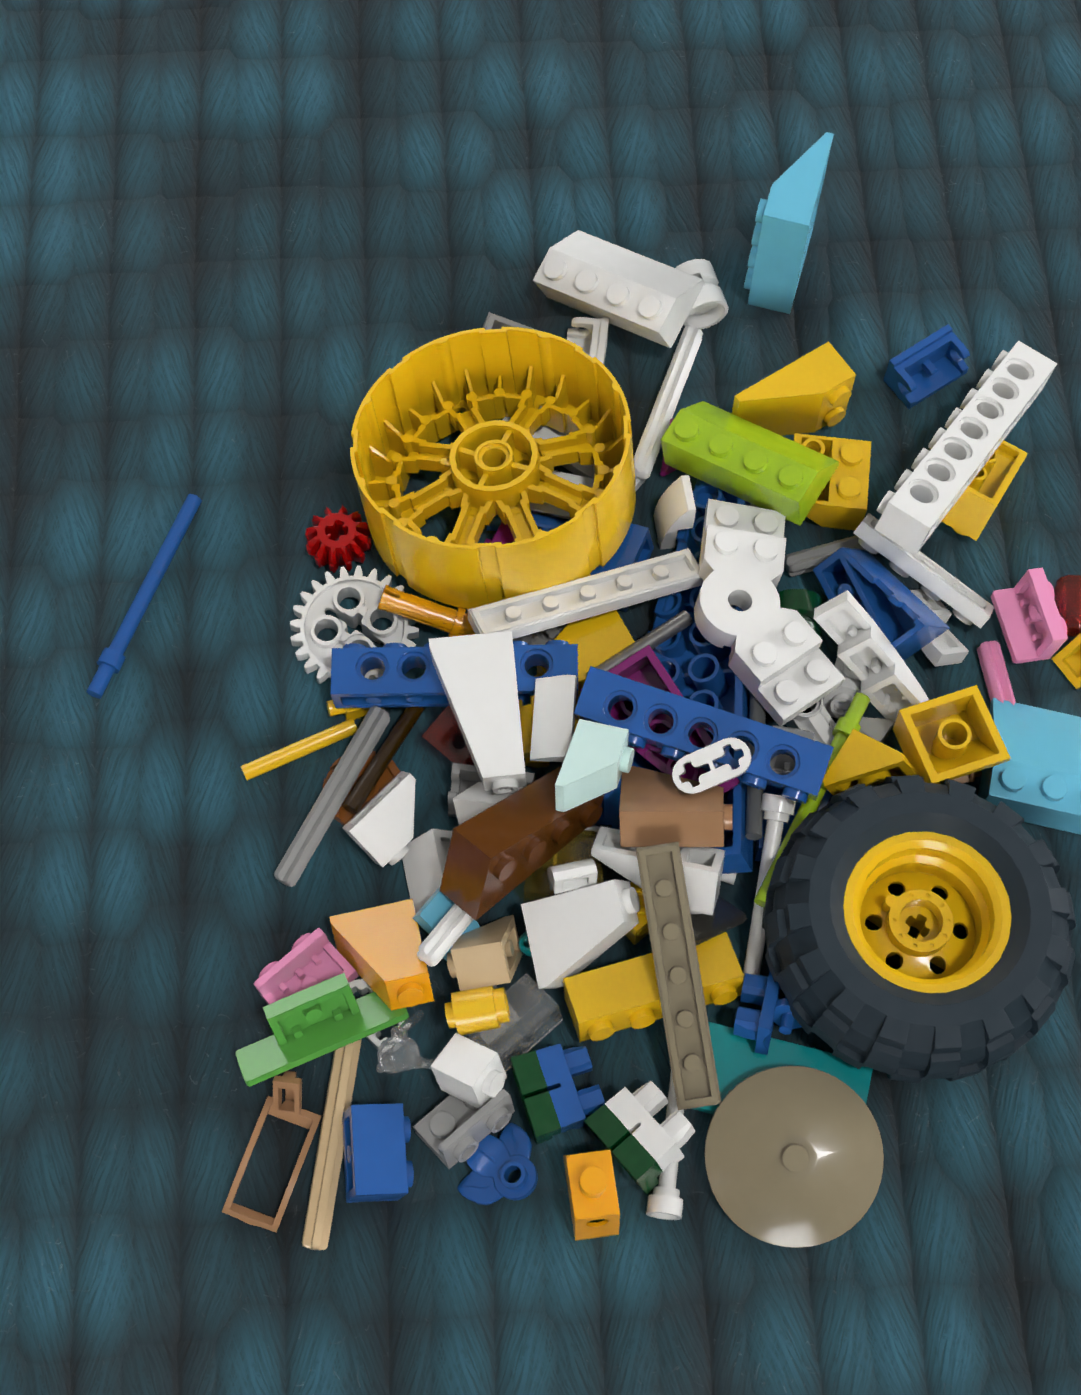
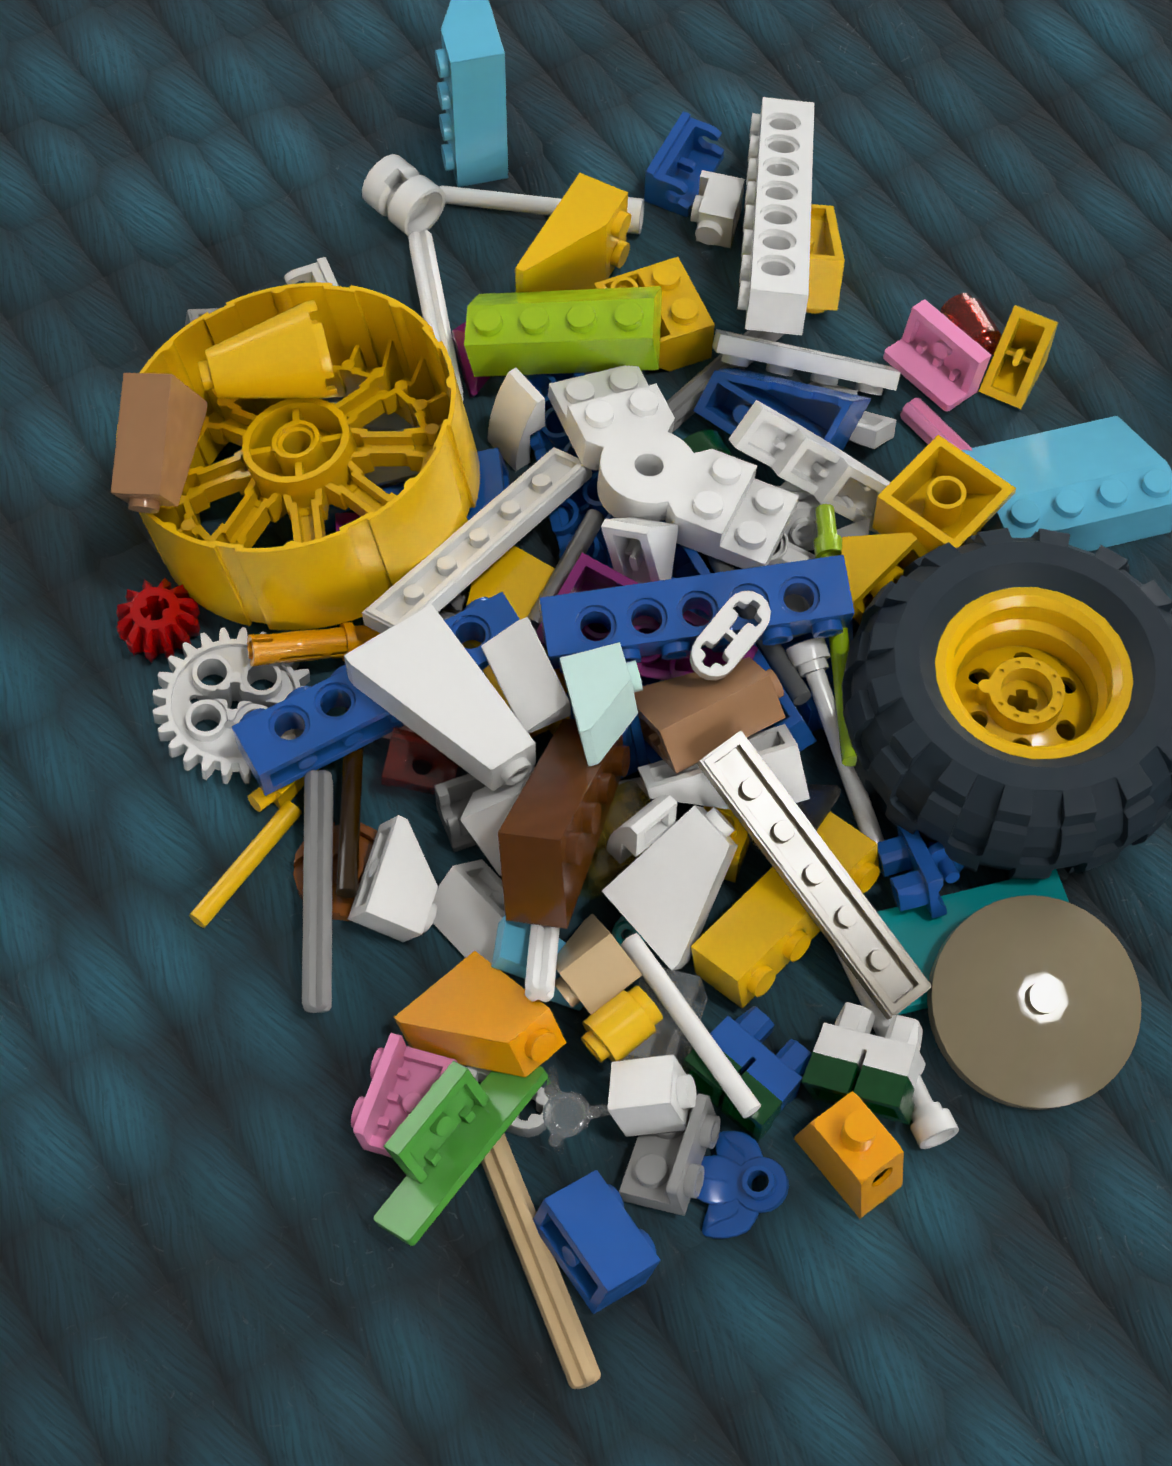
camera: 30 degrees left, 5 degrees down
medium nougat sword [222,1071,321,1233] -> none
white slope [533,230,705,348] -> none
none -> medium nougat slope [111,373,207,513]
none -> yellow cone [198,300,337,398]
none -> white piece [440,186,644,234]
none -> white slope [601,517,679,583]
none -> white bar [621,933,761,1118]
none -> white brick [691,170,745,248]

